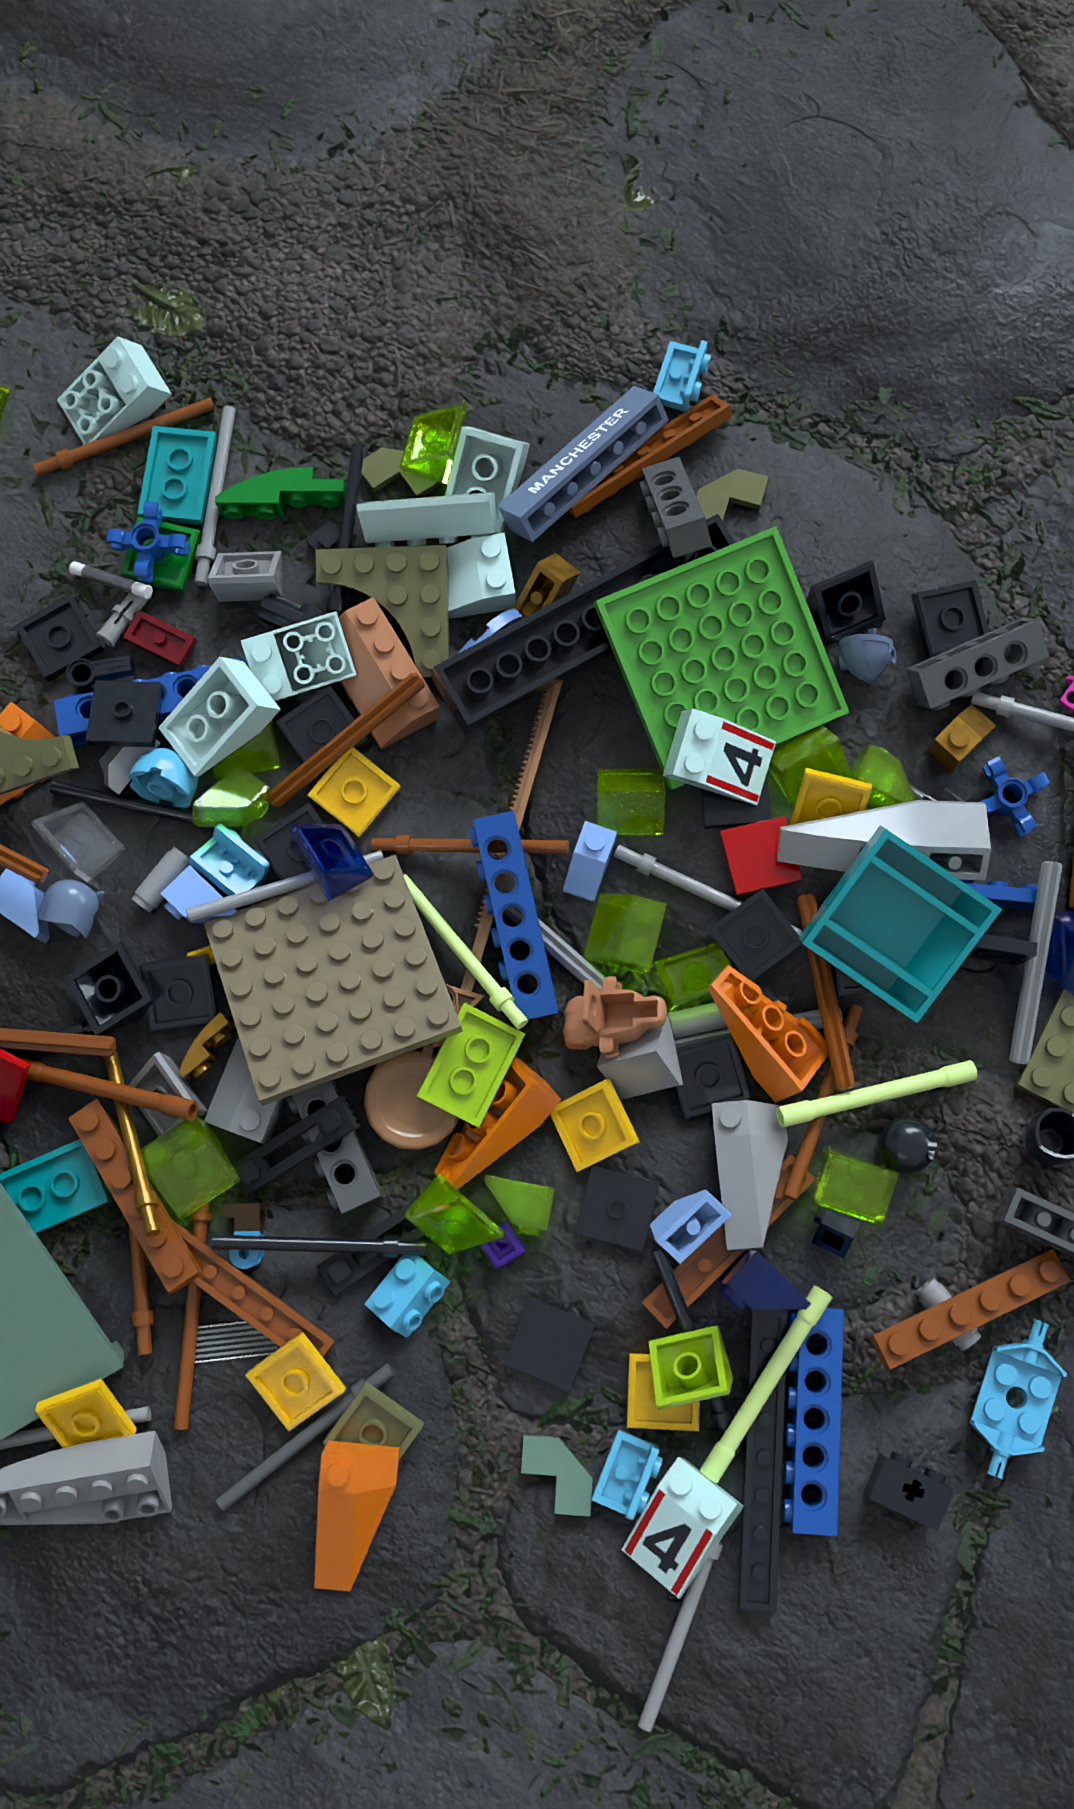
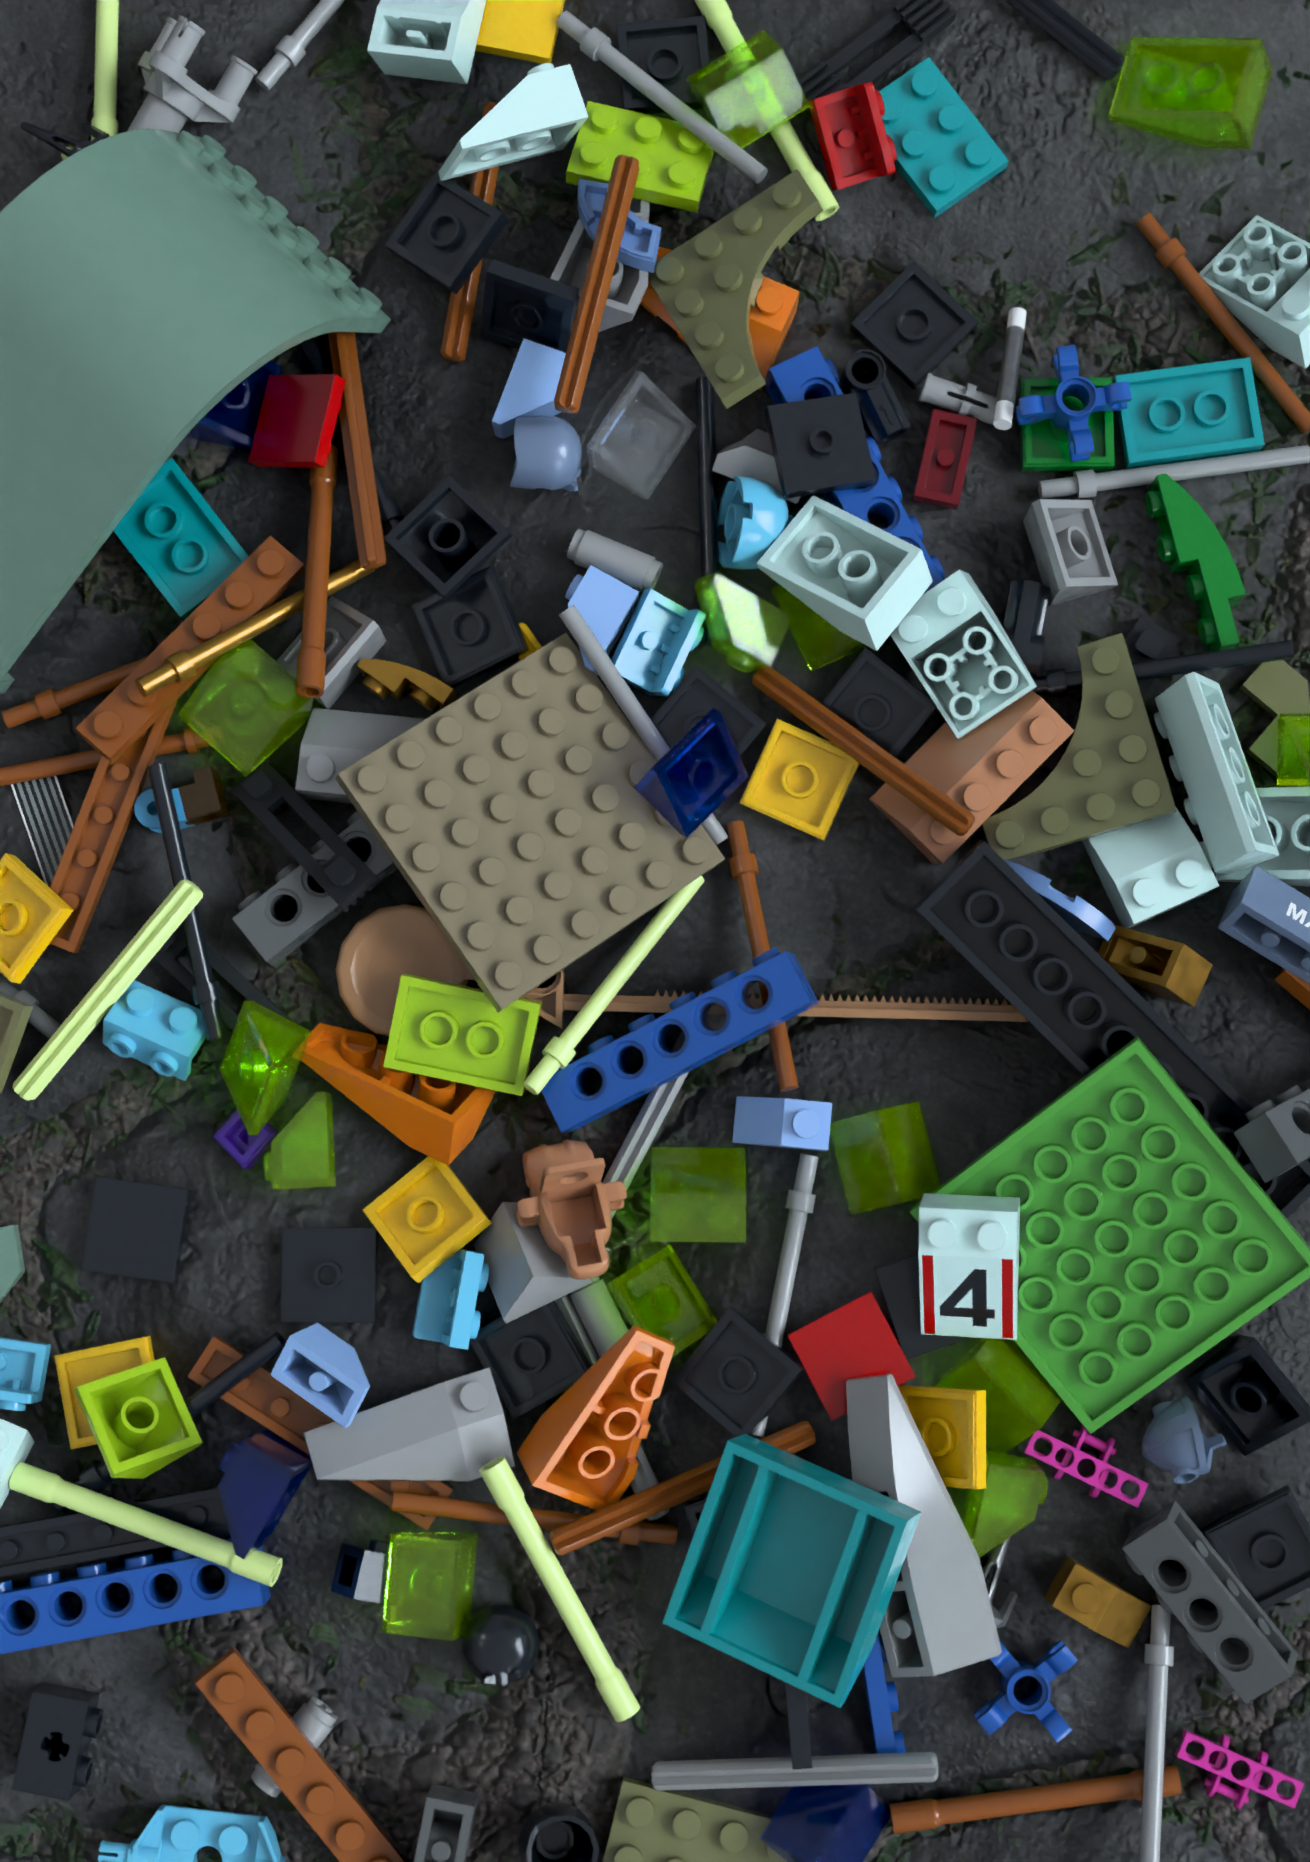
camera: 75 degrees right, 5 degrees up
none -> yellowish green axle [12,880,203,1101]
none -> medium azure bracket [412,1249,489,1350]
none -> dark pink piece [1023,1426,1149,1508]

